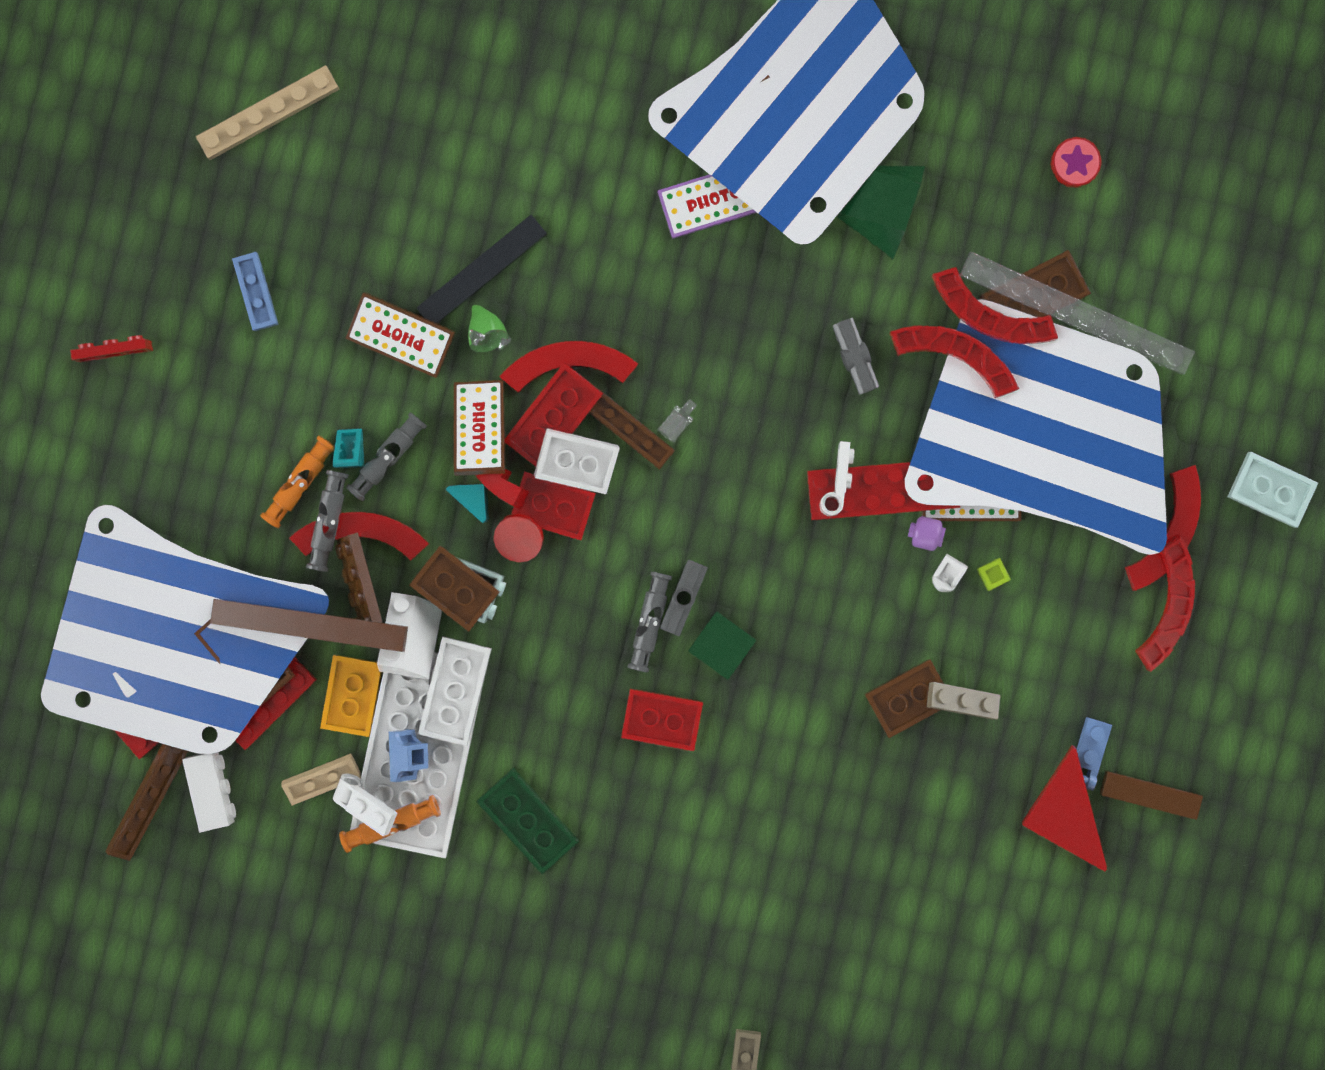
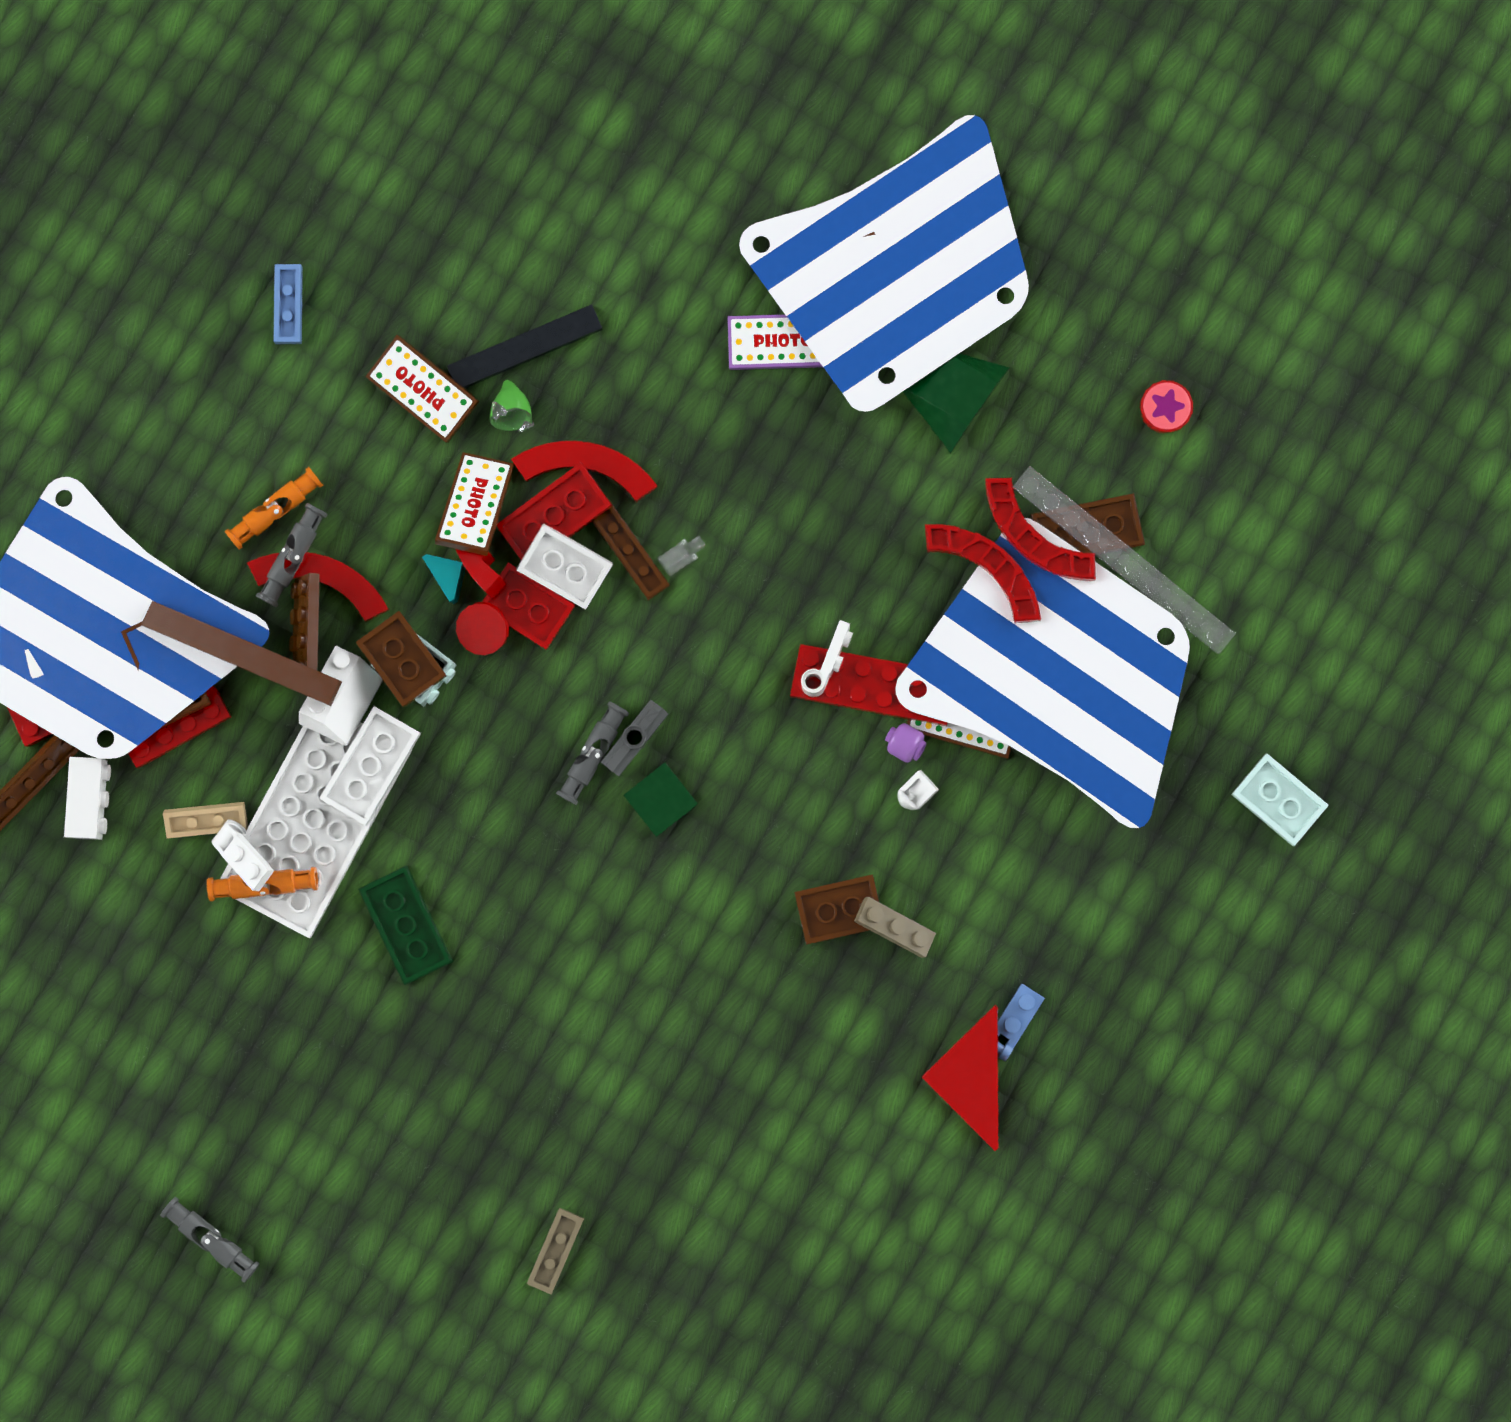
camera: 15 degrees right, 5 degrees down
red plate [70,335,153,362] -> none
tan plate [196,65,340,160] -> none
light orange plate [320,655,382,737] -> none
teal slope [333,429,364,468] -> none
dark grey piece [346,412,427,501] -> none
medium blue brick [389,729,428,782] -> none
red plate [621,688,703,751] -> none
dark grey piece [832,318,879,395] -> none
lime tile [977,558,1011,591] -> none
reddish brown tile [1100,771,1203,820] -> none
red tile [1125,465,1201,591] -> none
red tile [1135,535,1195,672] -> none

